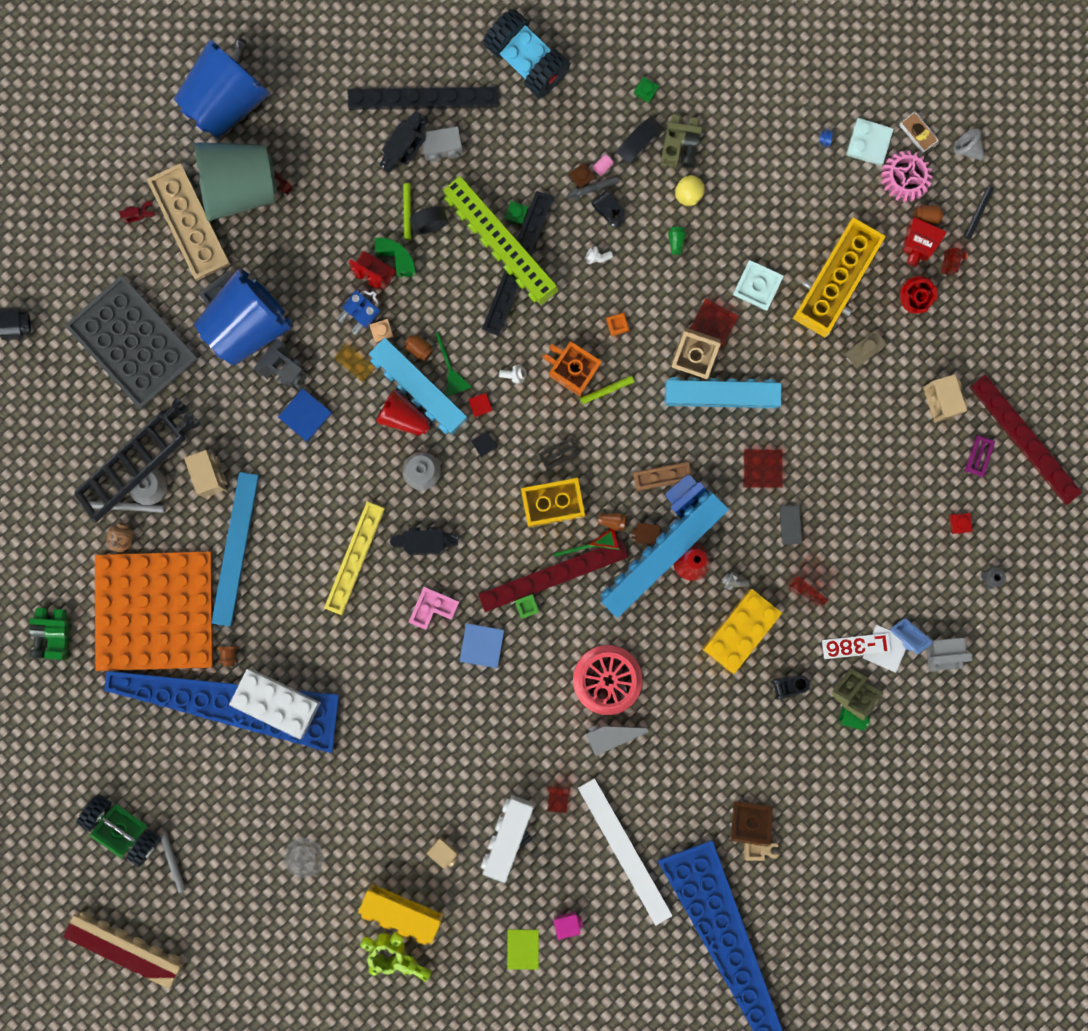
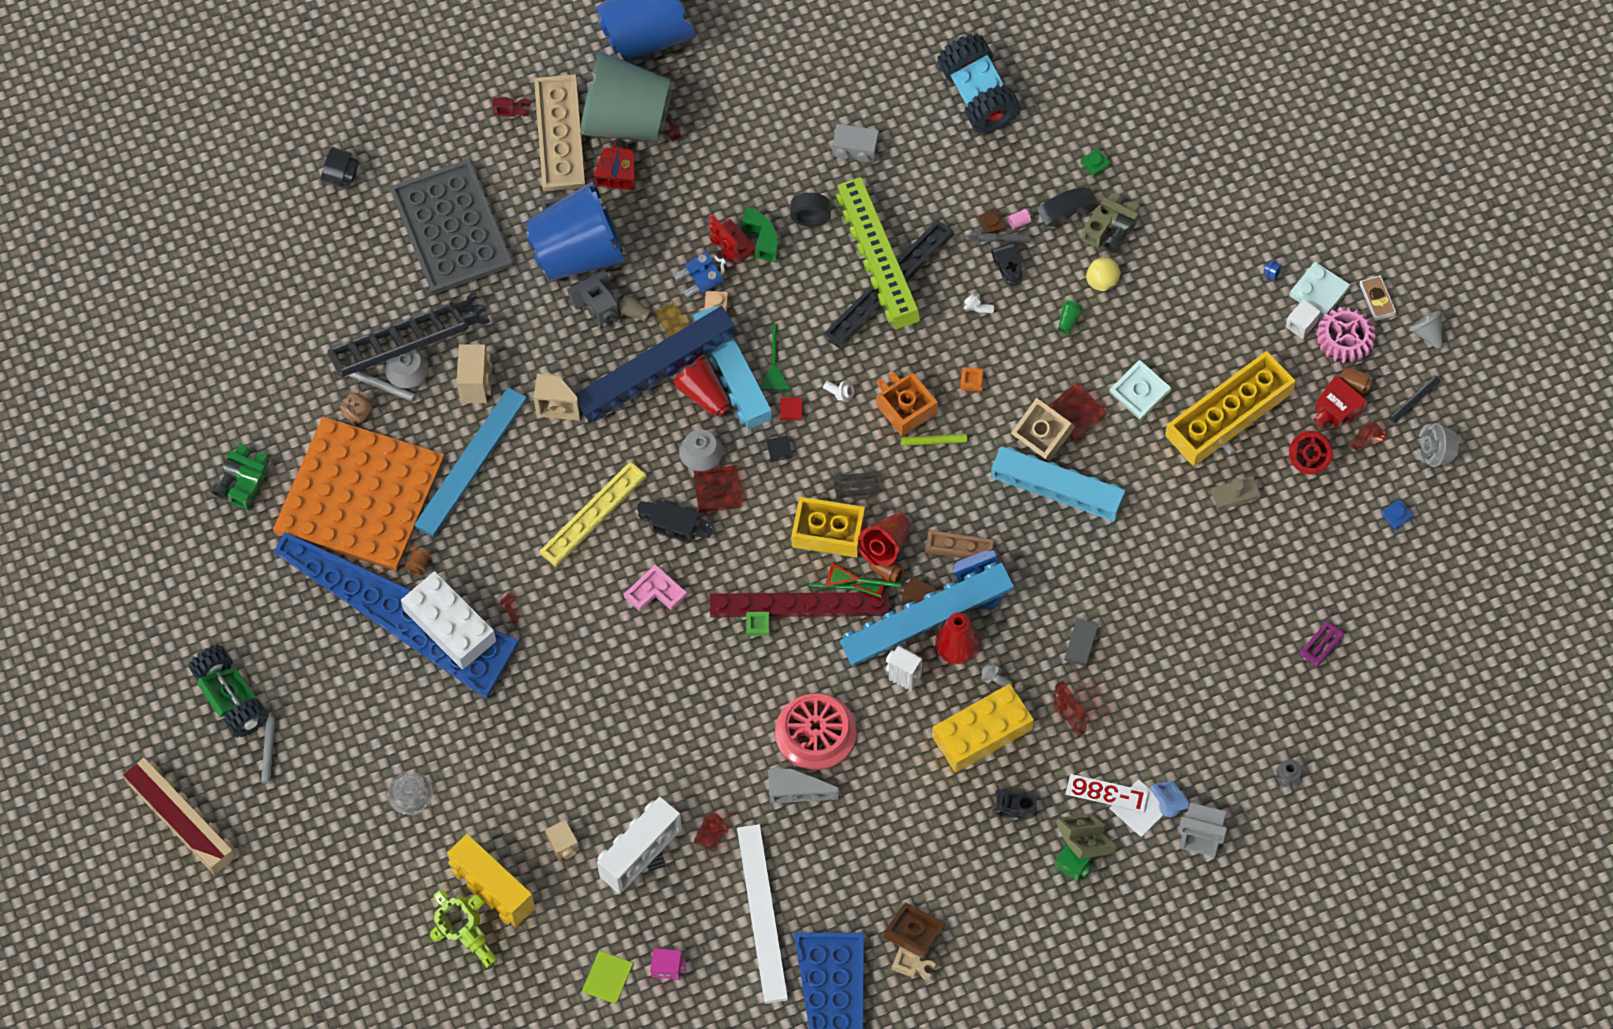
camera: 30 degrees right, 20 degrees down
blue tile [278,388,332,442] -> none
black plate [348,87,498,110] -> none
black hinge [379,112,429,173] -> none
lime bar [403,183,412,240] -> none
dark orange brick [405,334,434,361] -> none
medium blue tile [459,624,504,668] -> none
green plate [505,201,528,226] -> none
clear red plate [743,449,783,488] -> none
tan brick [923,374,968,423] -> none
red plate [949,513,973,534] -> none
dark red plate [969,374,1082,505] -> none
none -> clear red hand [500,592,518,624]
none -> tan slope [533,373,581,421]
none -> dark blue brick [575,306,738,424]
none -> red torso [594,140,635,191]
none -> dark tan cone [618,295,651,322]
none -> clear red tile [693,465,742,513]
none -> green piece [824,562,902,589]
none -> red cone [858,513,911,567]
none -> white brick [886,646,922,691]
none -> white brick [1286,300,1321,339]
none -> blue plate [1381,499,1413,530]
none -> light grey cone [1417,423,1459,467]

